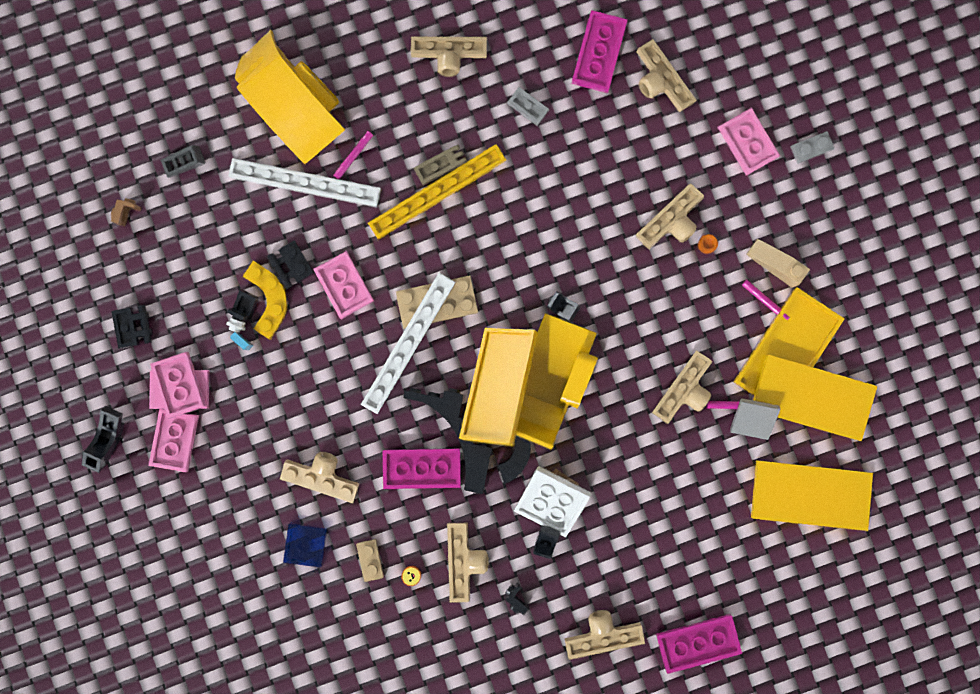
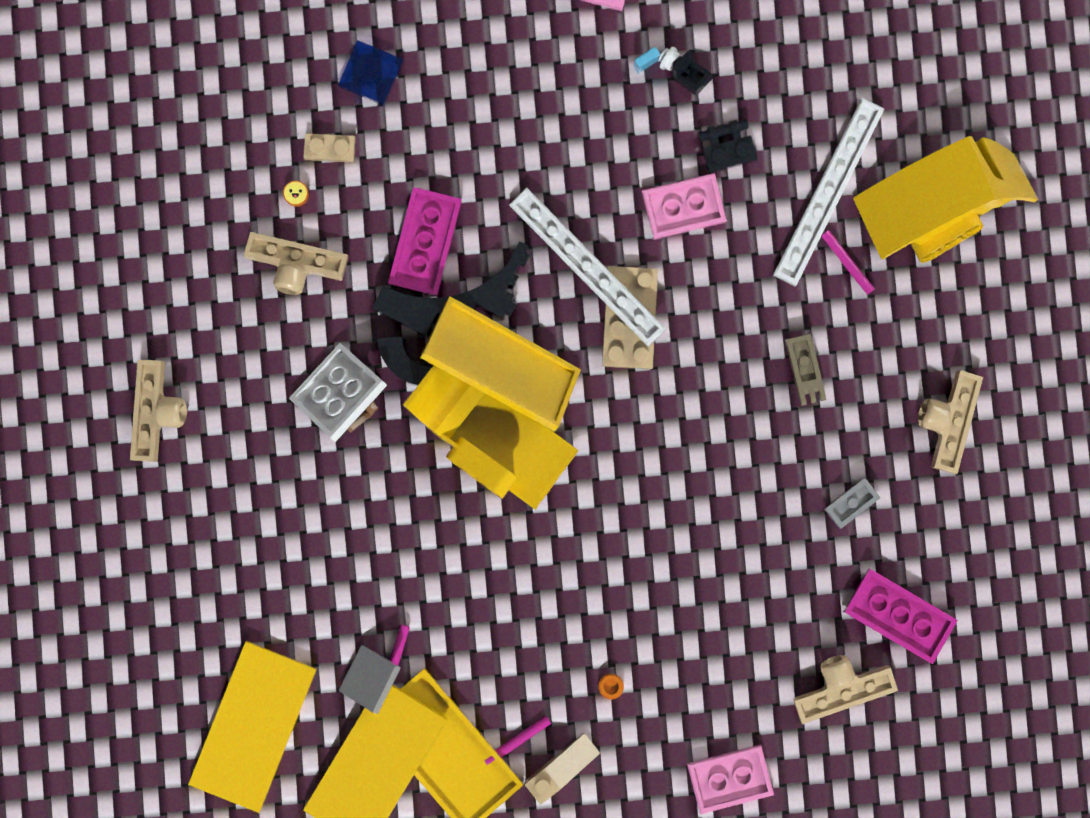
camera: 105 degrees right, 0 degrees up
dark grey slope [161,145,205,178] -> none
yellow plate [243,261,287,340] -> none
tan plate [280,452,359,503] -> none
yellow tile [368,144,506,240] -> none
black bracket [505,582,529,615] -> none
black bracket [533,525,560,559] -> none
black bracket [547,291,581,323] -> none
tan plate [636,183,704,249] -> none
tan plate [652,350,712,424] -> none
dark pink plate [656,614,742,674] -> none

